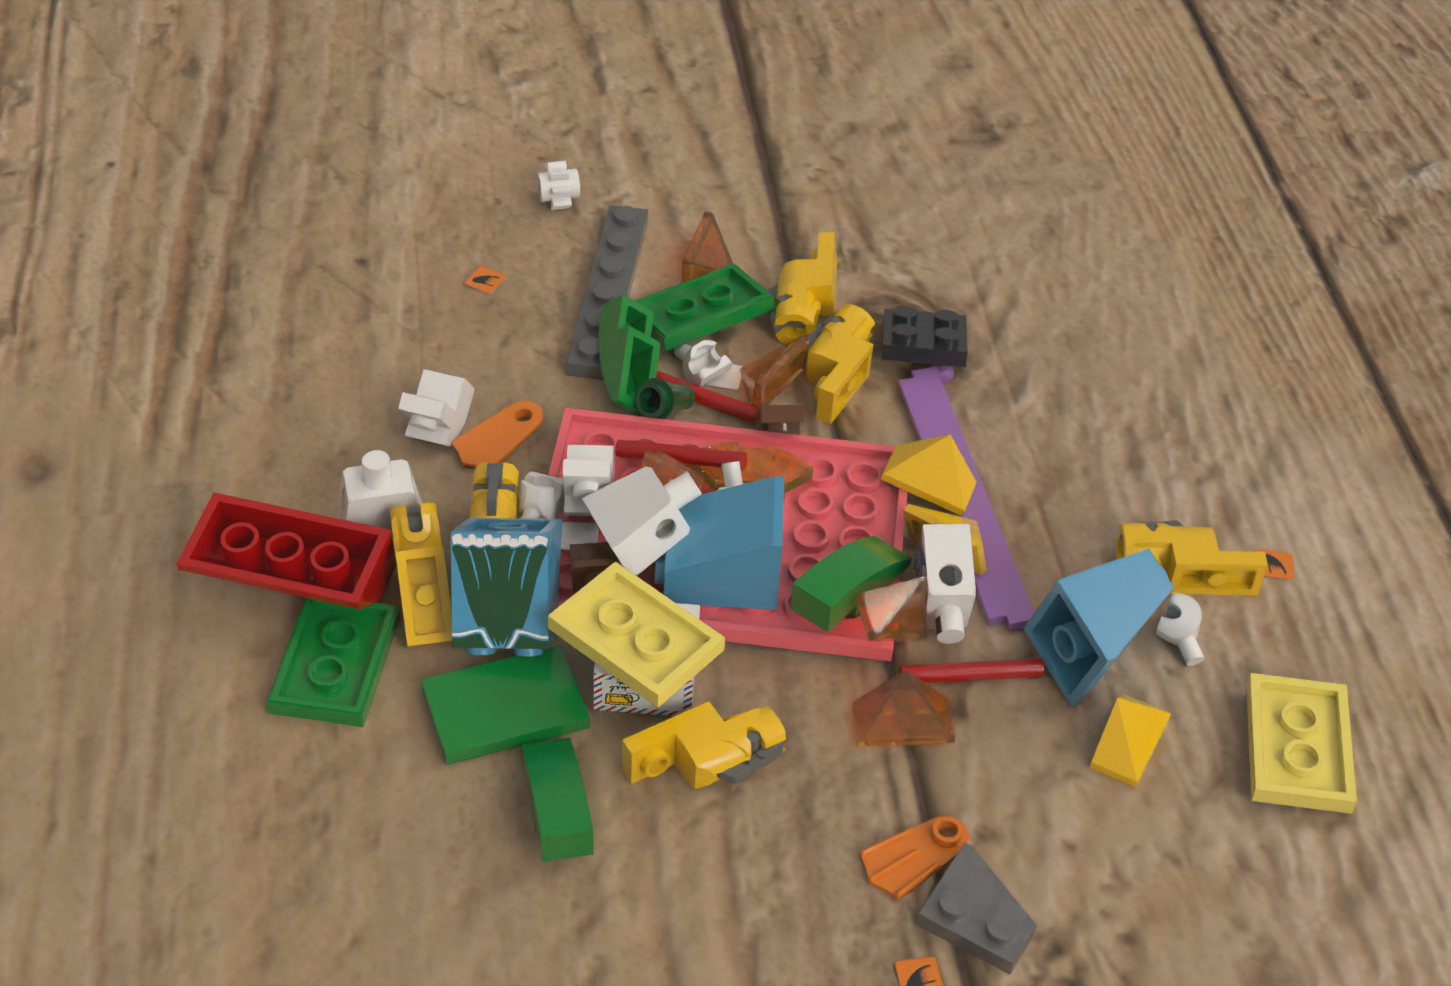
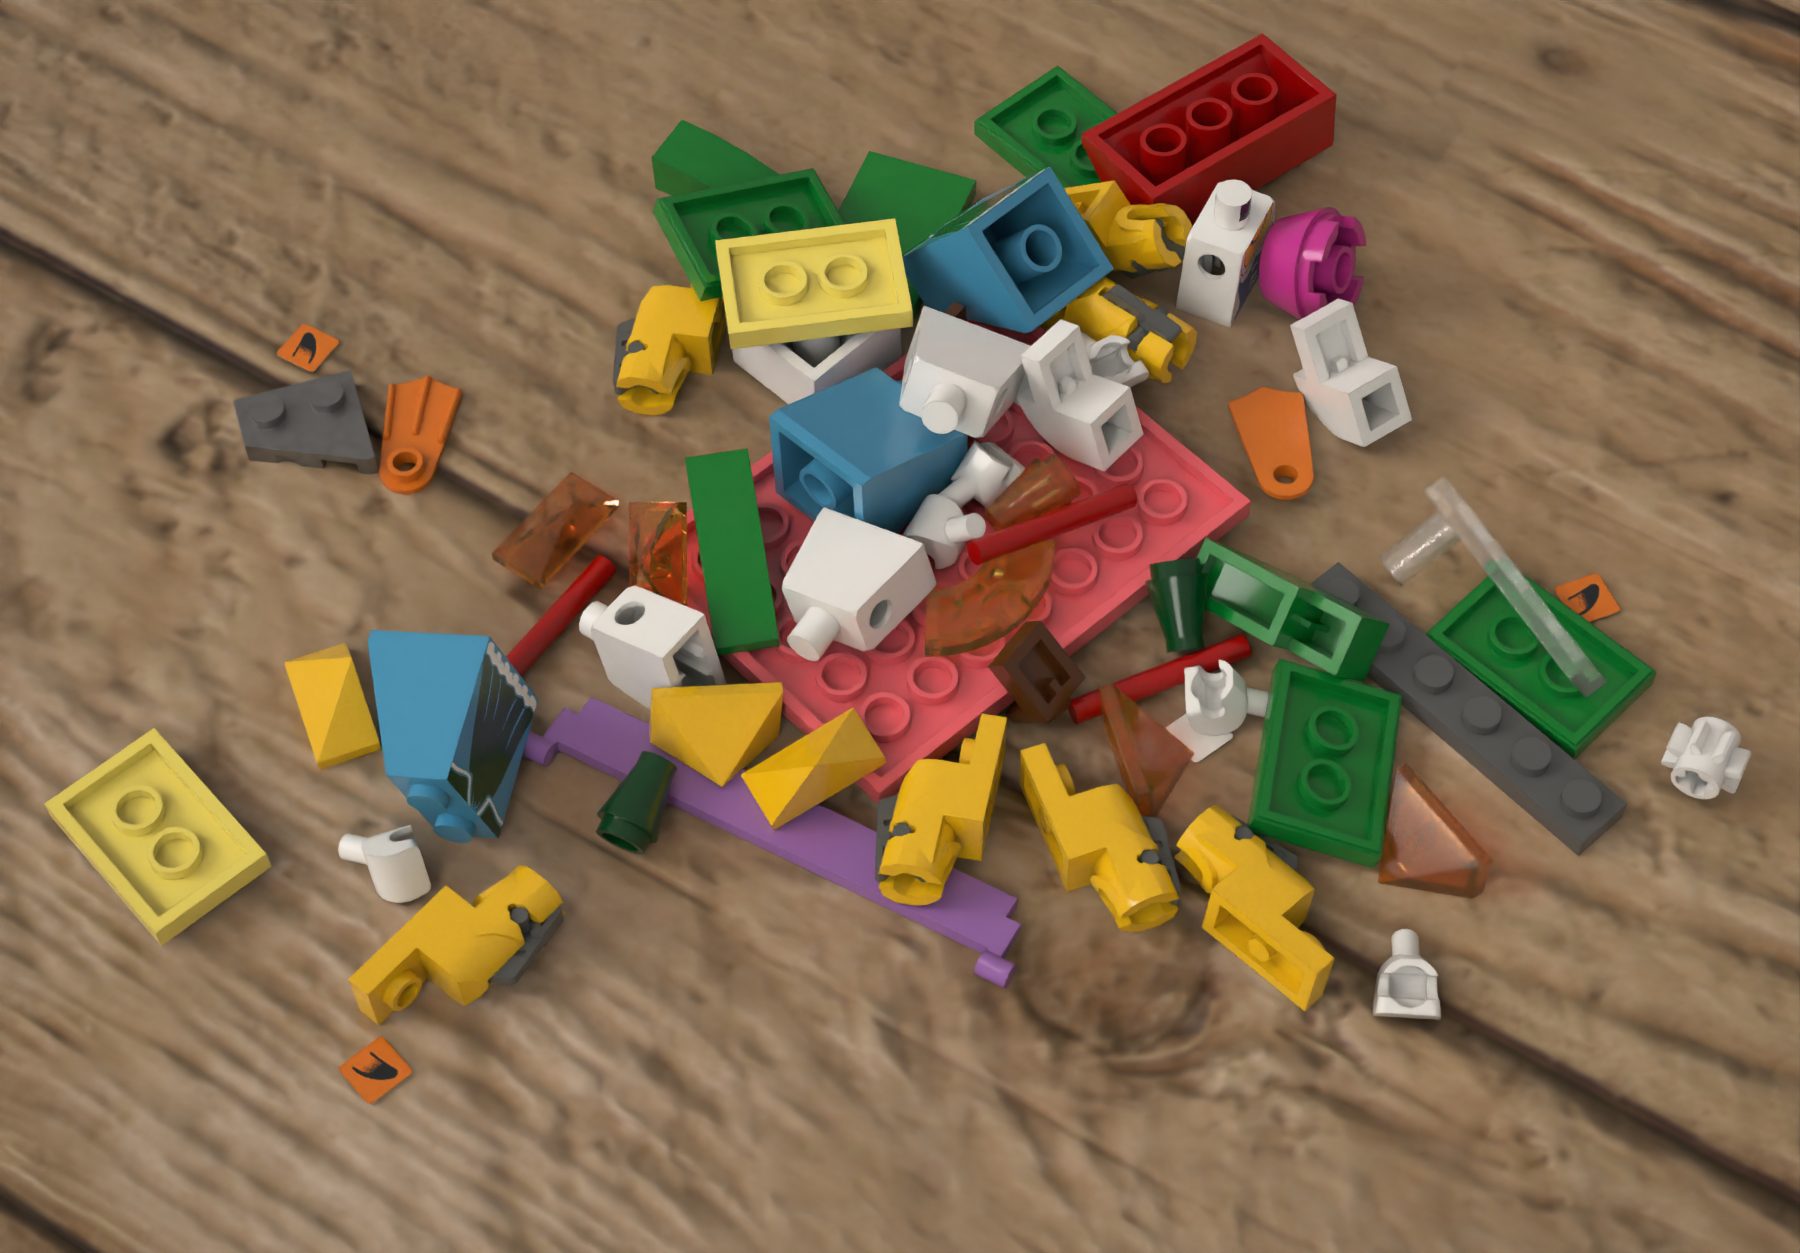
camera: 135 degrees right, 10 degrees up
black plate [882,306,968,367] -> none
none -> dark green cone [596,751,677,855]
none -> green tile [653,168,845,302]
none -> white torso [782,507,937,661]
none -> yellow plate [875,713,1007,906]
none -> dark pink cone [1259,207,1366,320]
none -> white piece [1373,929,1441,1020]
none -> clear piece [1379,476,1607,697]
none -> green tile [1425,561,1657,760]

